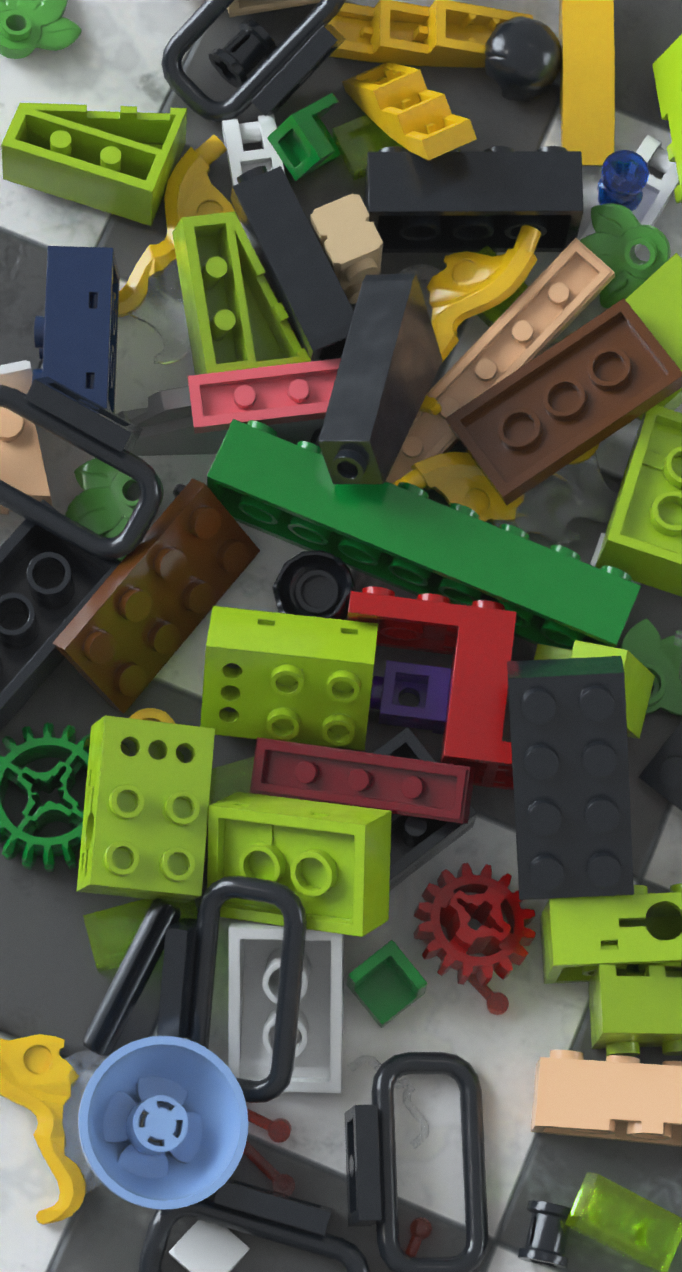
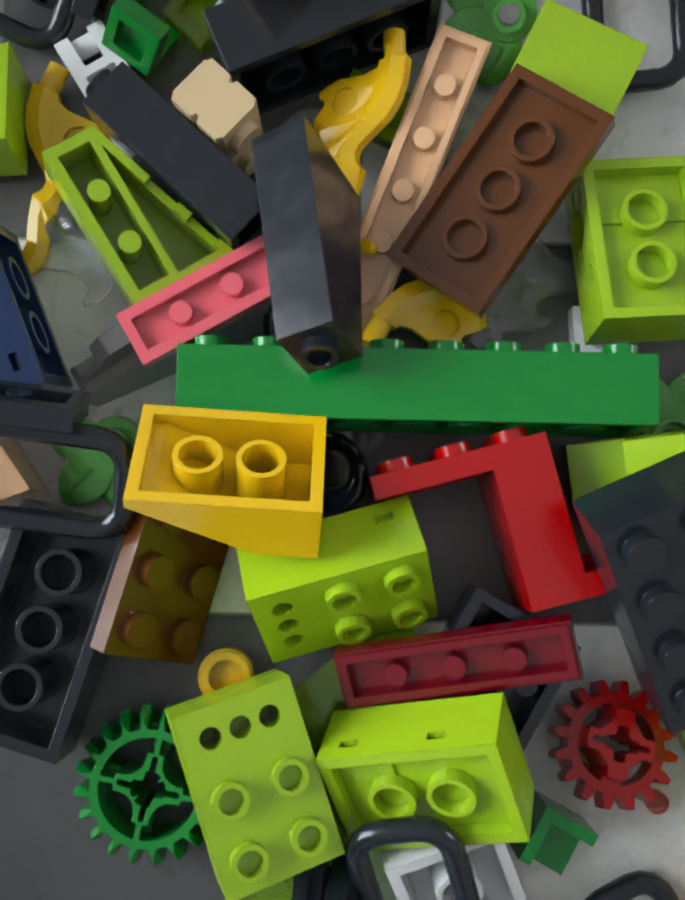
camera: 15 degrees left, 10 degrees up
dark purple brick [369,660,452,734] -> none
none -> yellow slope [123,404,327,559]

